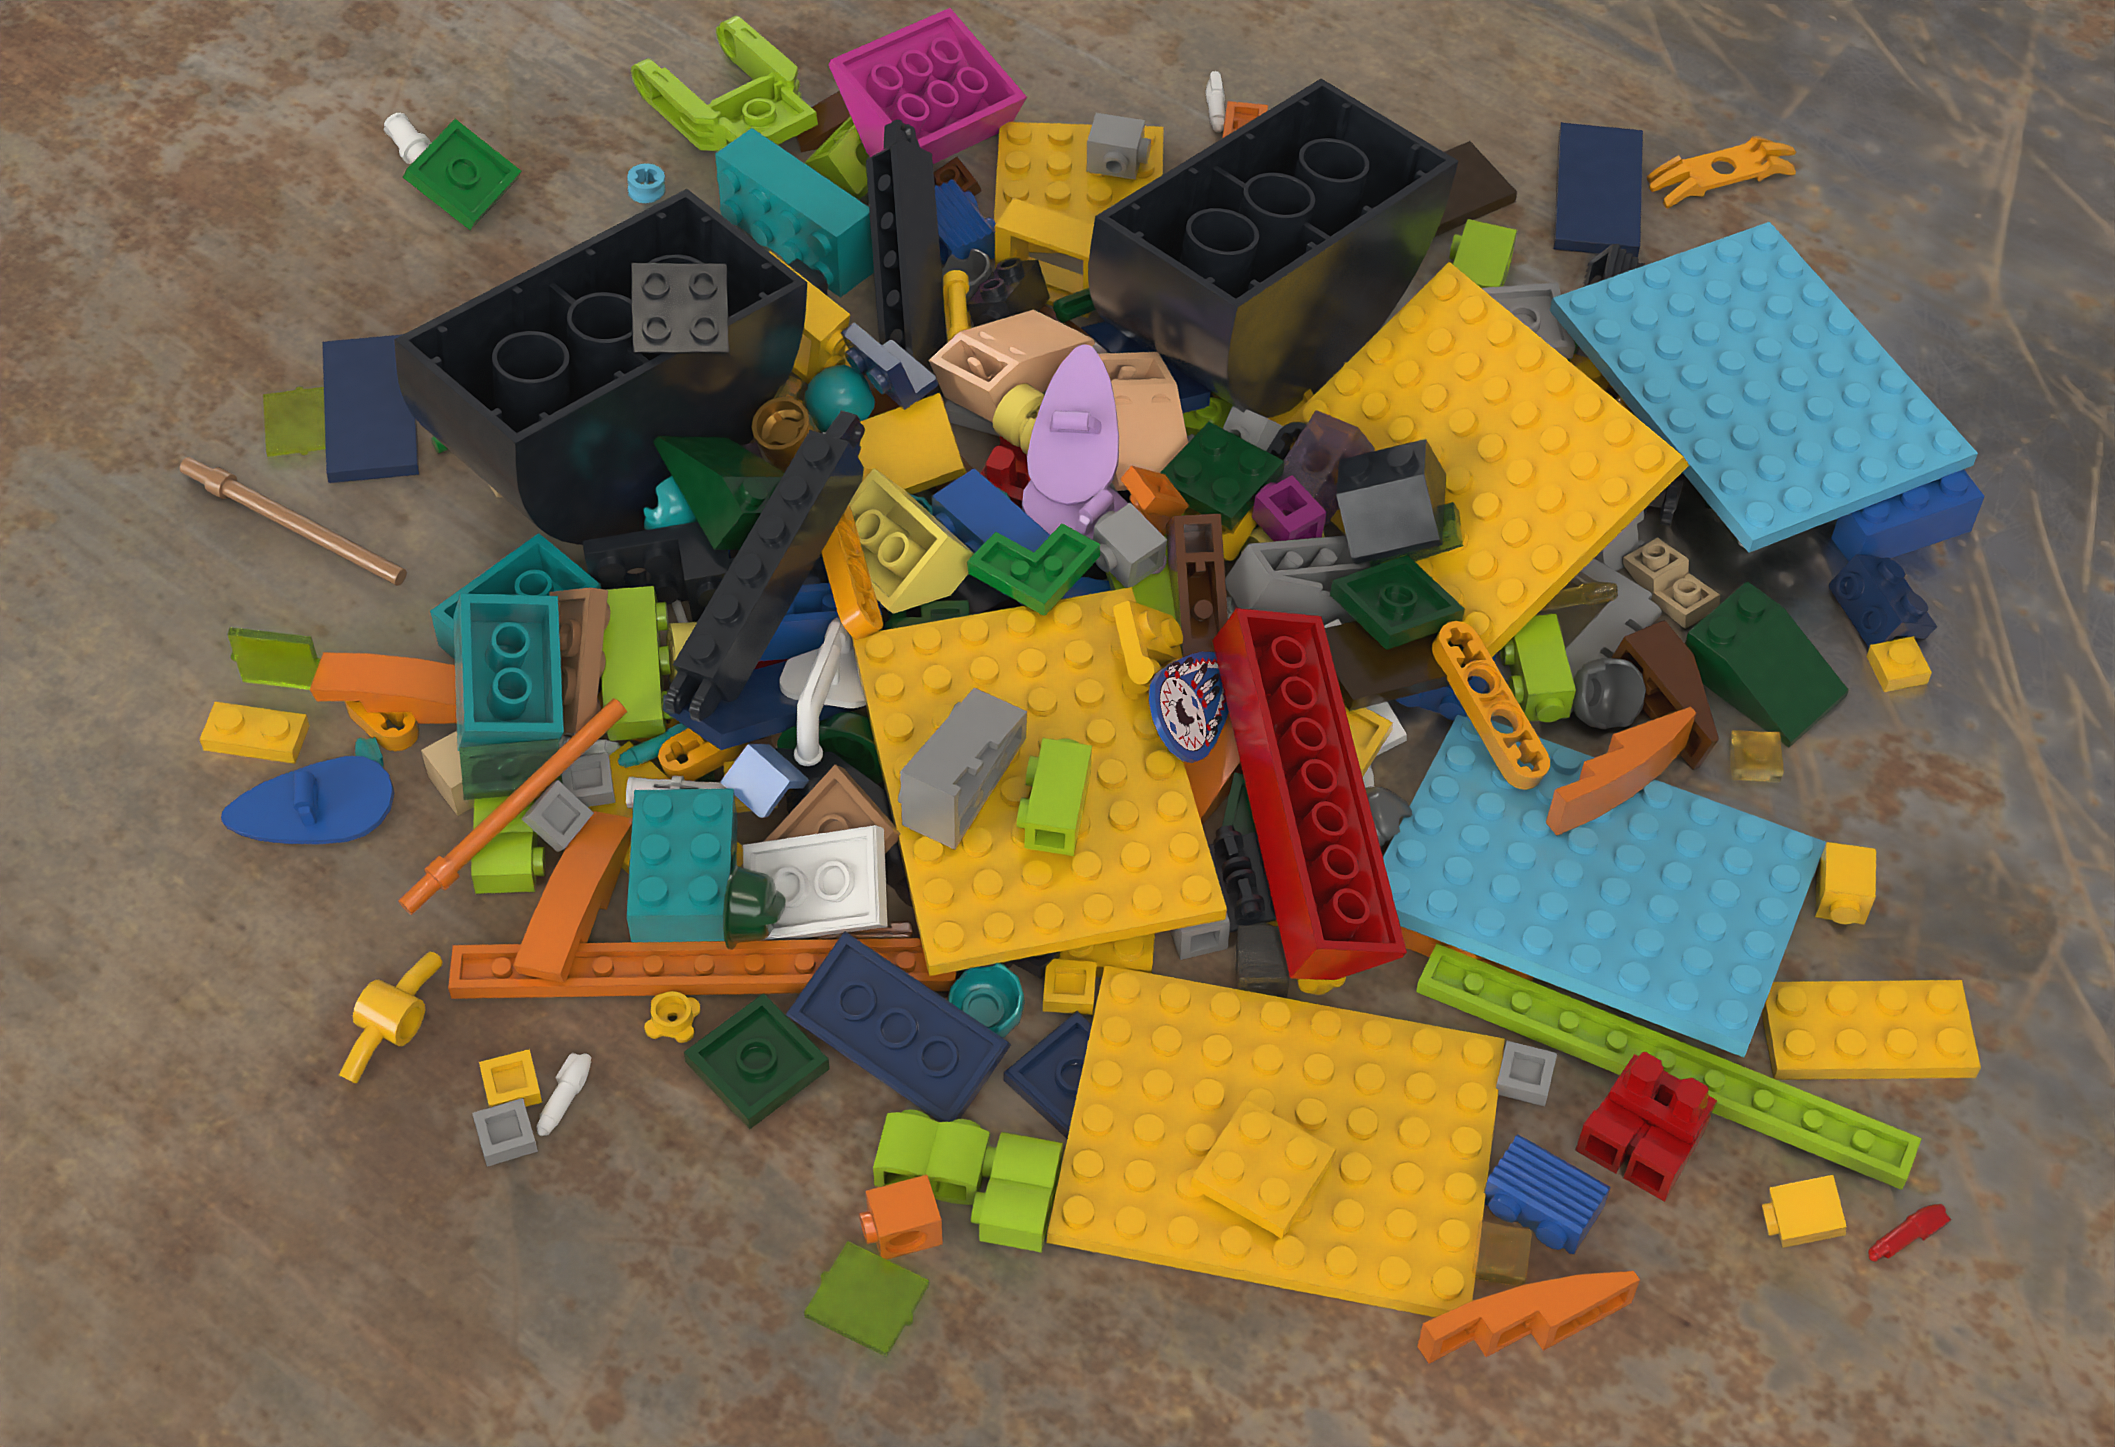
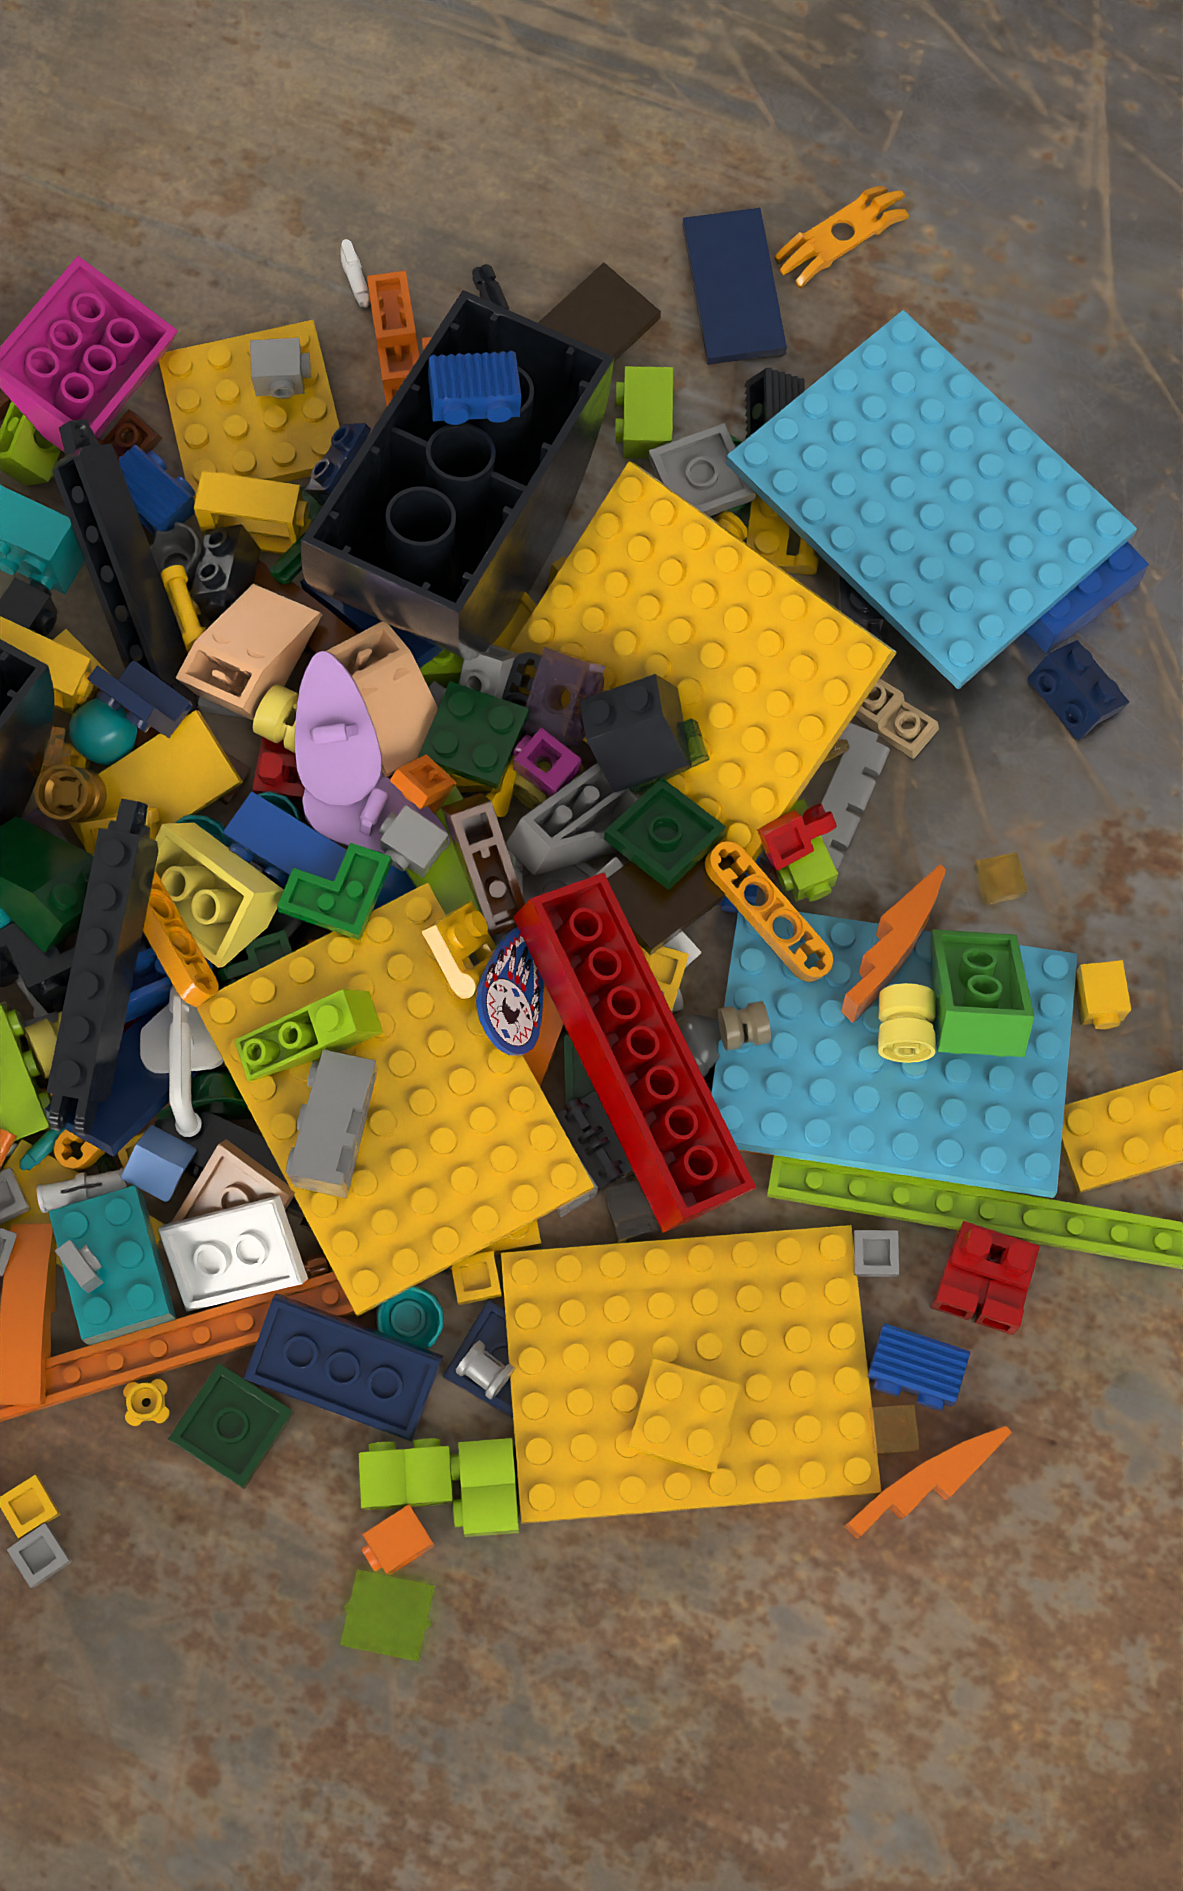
camera: 15 degrees left, 20 degrees up
white piece [536,1053,591,1136] -> none
dark green piece [723,851,786,950] -> none
lime brick [1017,738,1092,856] -> none
dark grey hair [1572,658,1646,730] -> none
reddish brown slope [1611,620,1719,770] -> none
dark green slope [1685,581,1849,748] -> none
yellow brick [1762,1175,1847,1248] -> none
yellow plate [1866,636,1932,692] -> none
none -> light grey plate [55,1240,104,1293]
none -> lime slope [234,989,383,1081]
none -> blue brick [428,351,521,425]
none -> light grey bush [456,1340,515,1400]
none -> dark tan wheel [718,1001,771,1051]
none -> red plate [757,803,837,871]
none -> light yellow wheel [878,983,936,1063]
none -> bright green slope [931,929,1035,1057]

